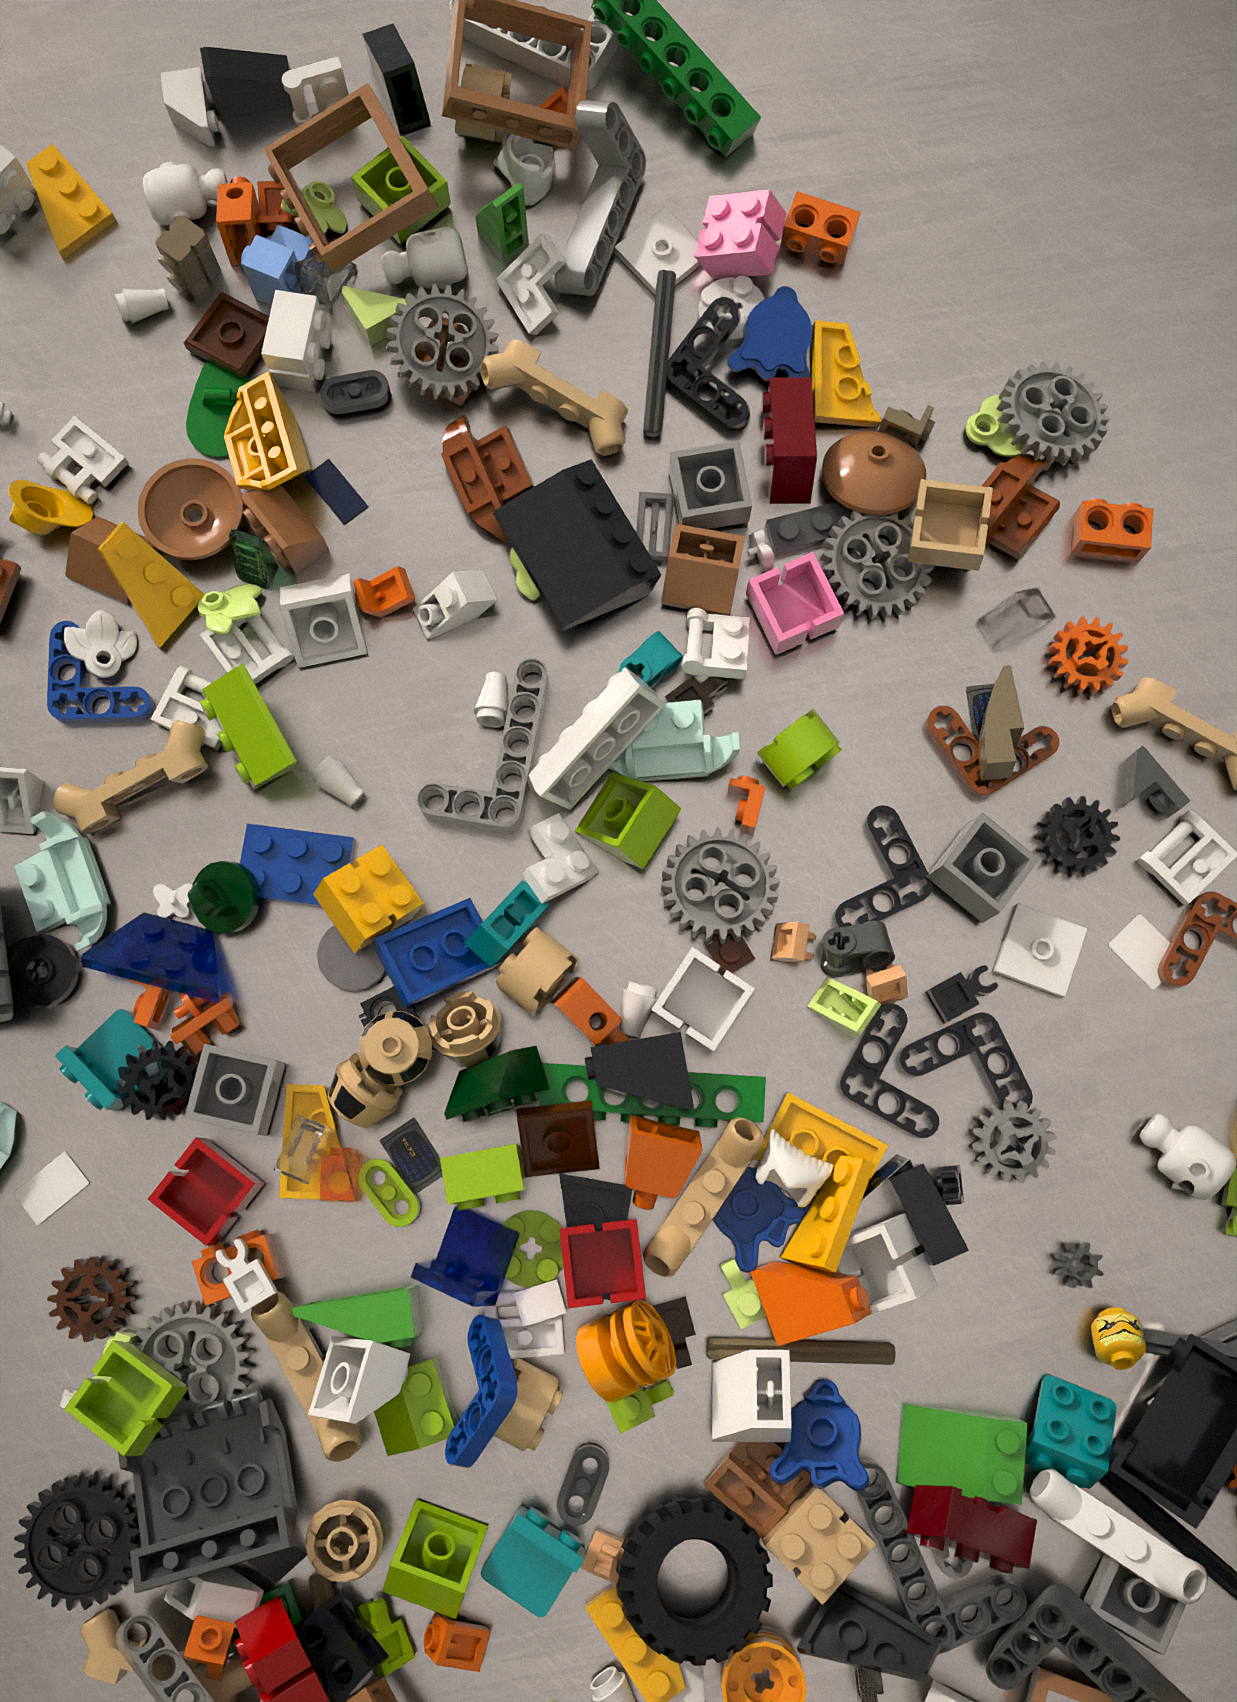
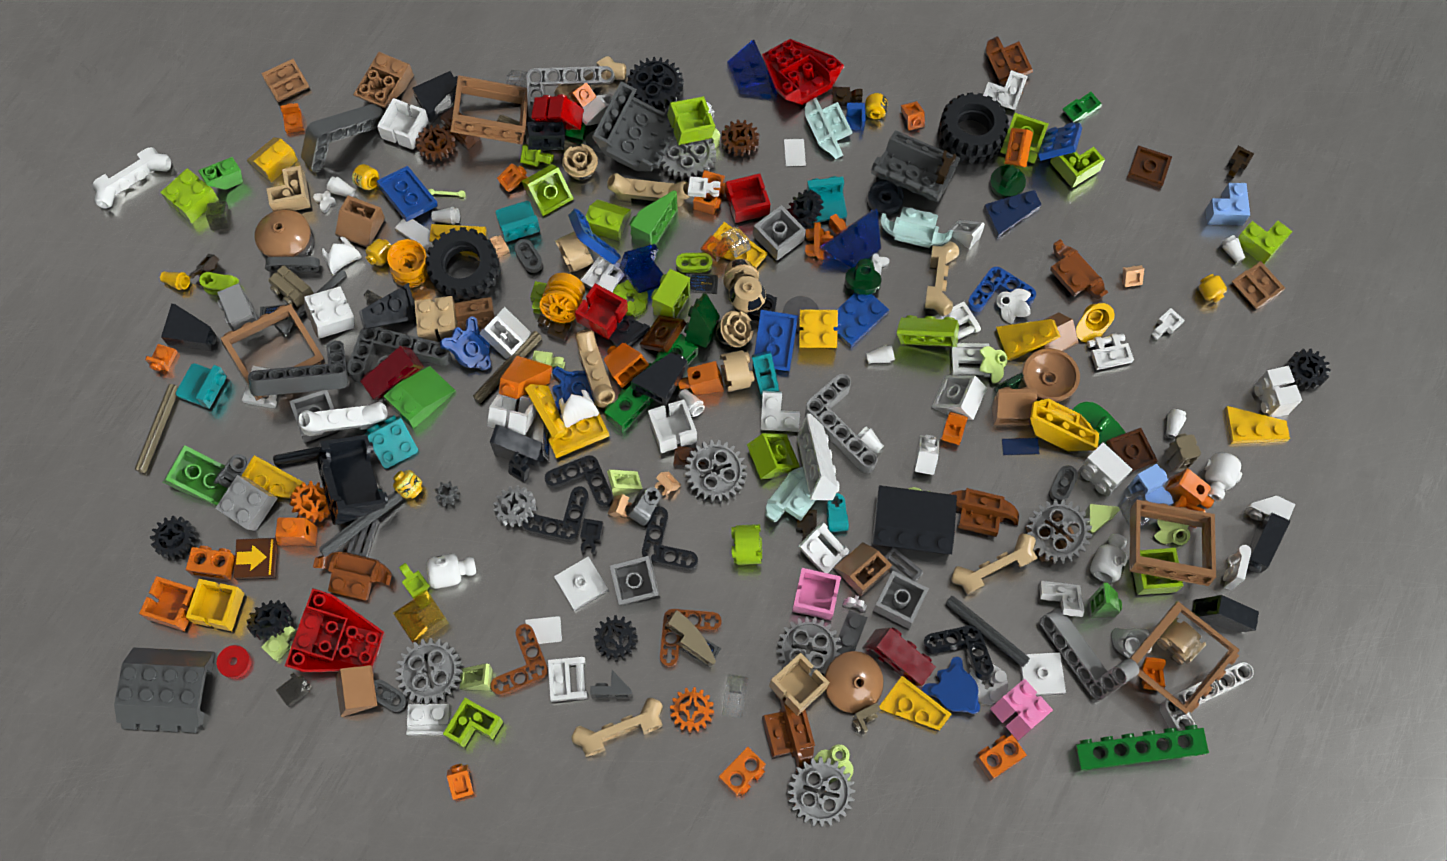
camera: 125 degrees right, 10 degrees down
white slope [308,1336,411,1424] -> none
orange bracket [728,776,766,835] -> none

